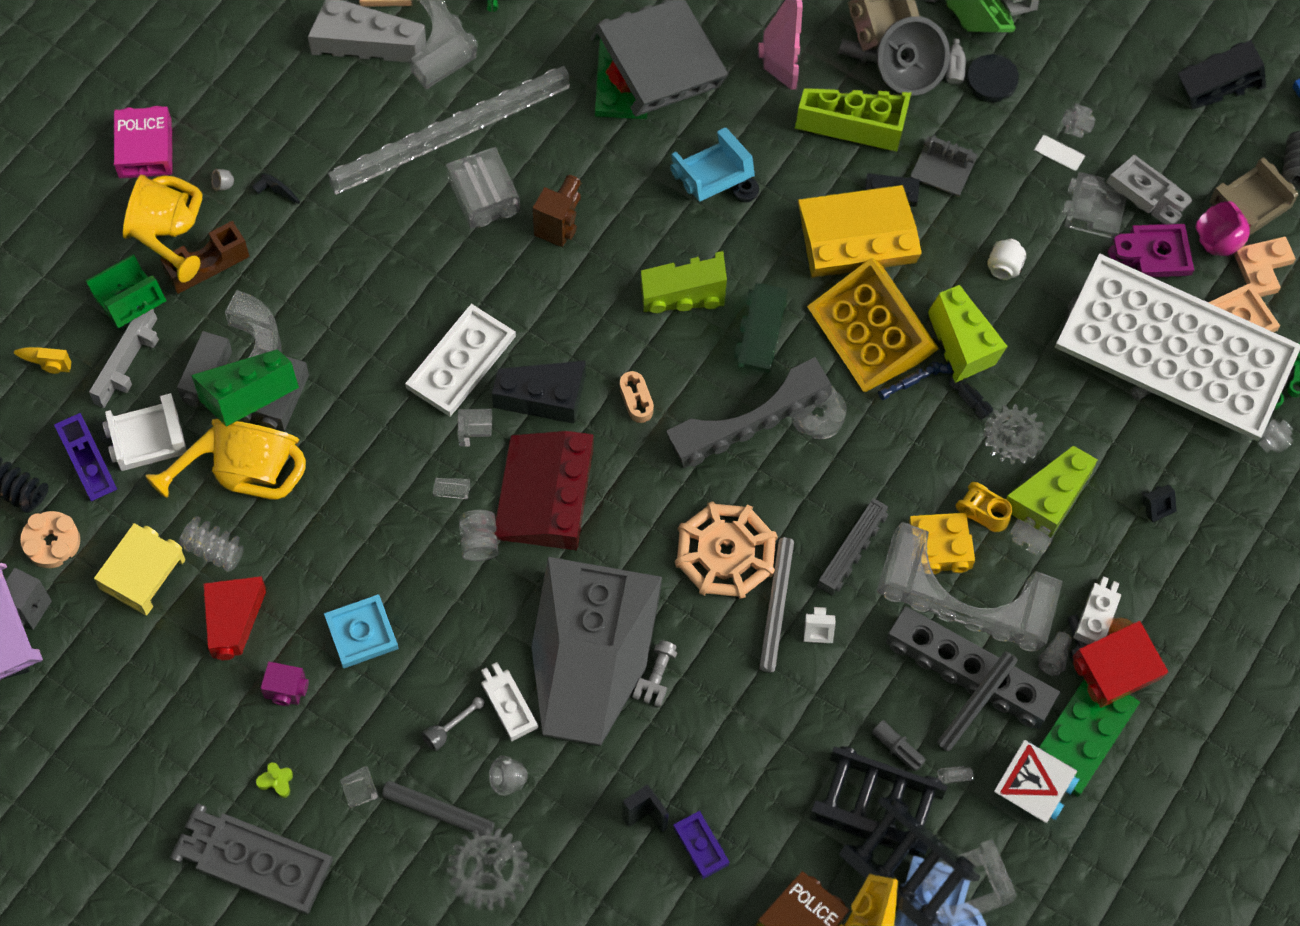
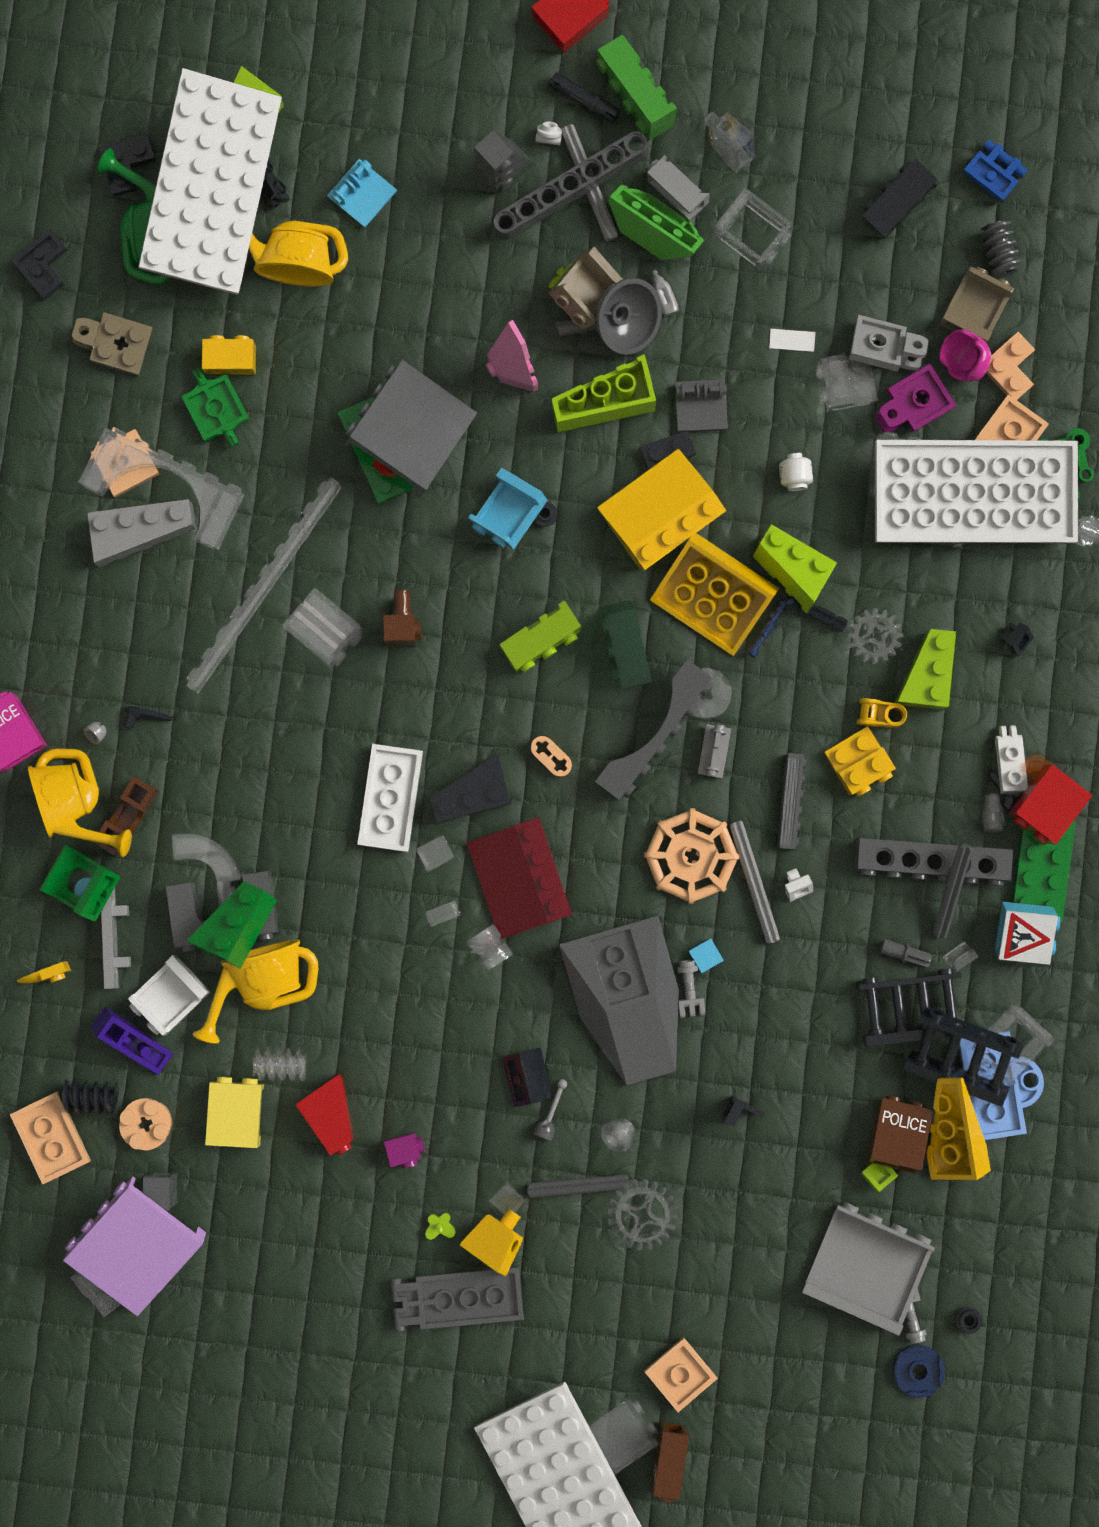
camera: 30 degrees left, 20 degrees up
medium azure plate [324,594,399,669] -> none
white hinge [481,662,538,741] -> none
dark purple plate [673,811,729,879] -> none
clear arch [876,522,1063,651] -> none
black tile [967,54,1019,102] -> none
clear piece [1010,517,1053,555] -> none
clear gear [1062,104,1095,138] -> none
none -> yellow torso [460,1208,523,1276]
none -> black panel [502,1048,552,1107]
none -> medium azure tile [688,938,724,973]
none -> light grey hinge [697,724,731,778]
none -> clear window [713,188,793,269]

